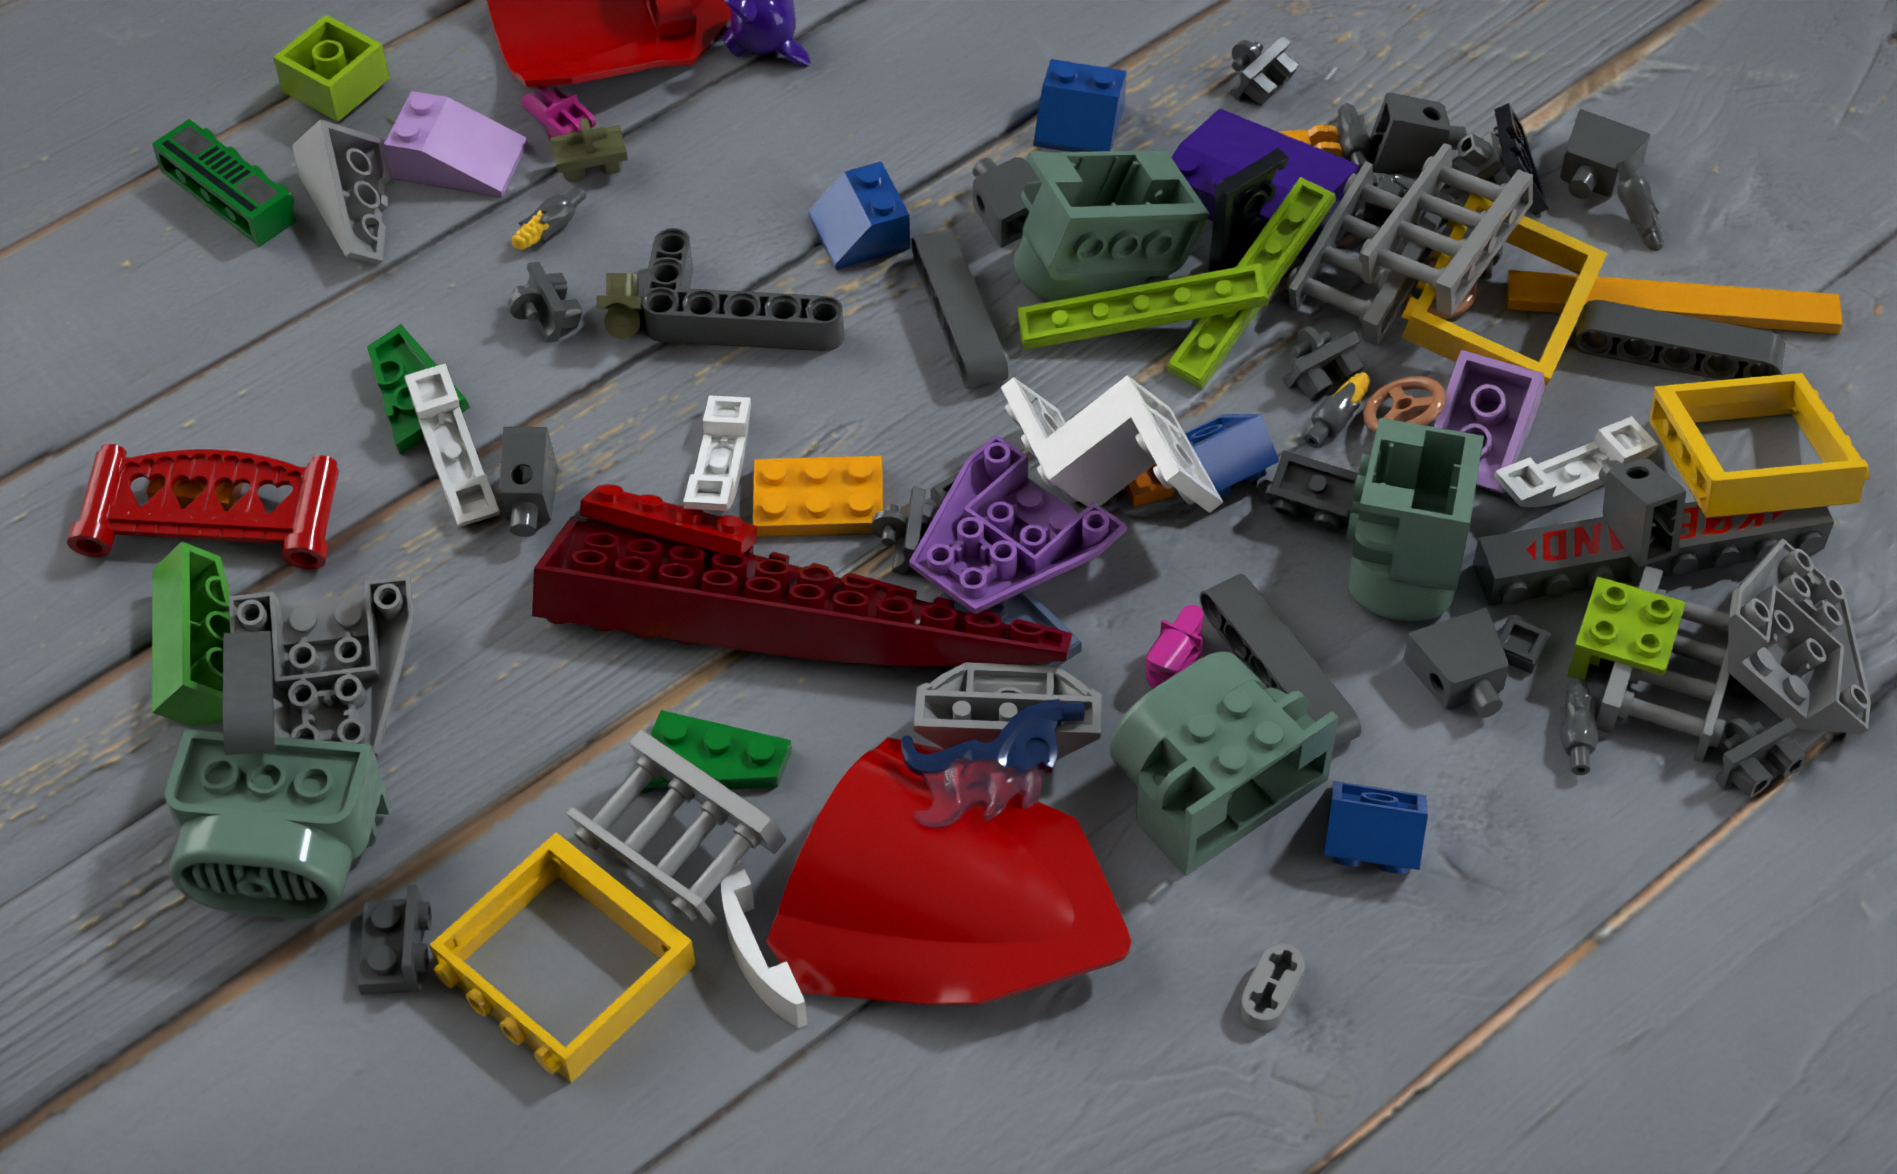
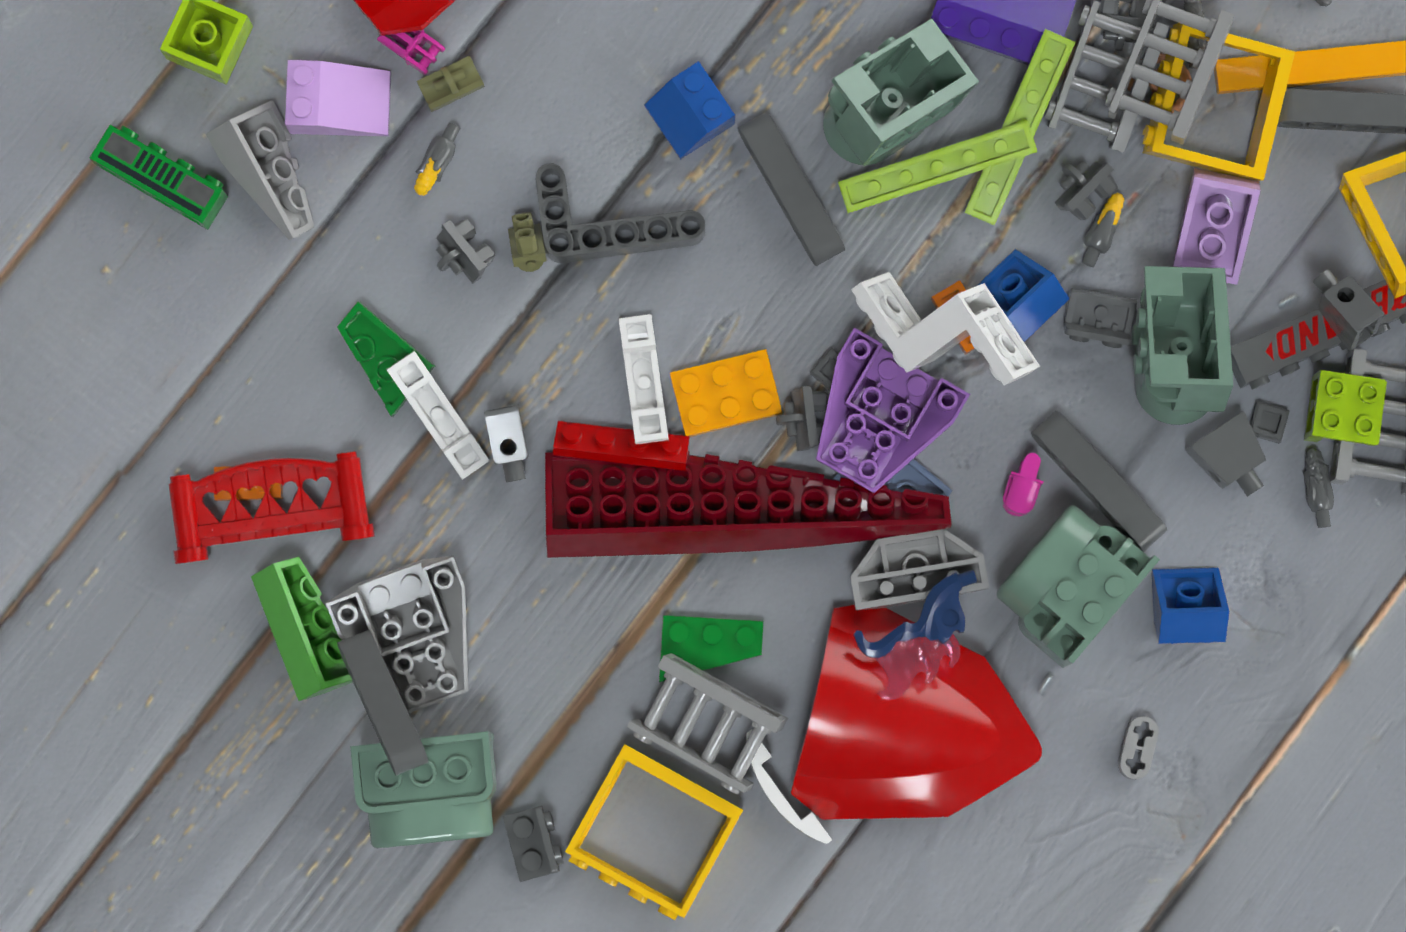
camera: 15 degrees left, 30 degrees up
dark grey torso [973,157,1040,248] -> none
black wing [1208,148,1289,272] -> none
nougat piece [1363,376,1446,433] -> none
white slope [1494,416,1658,507] -> none

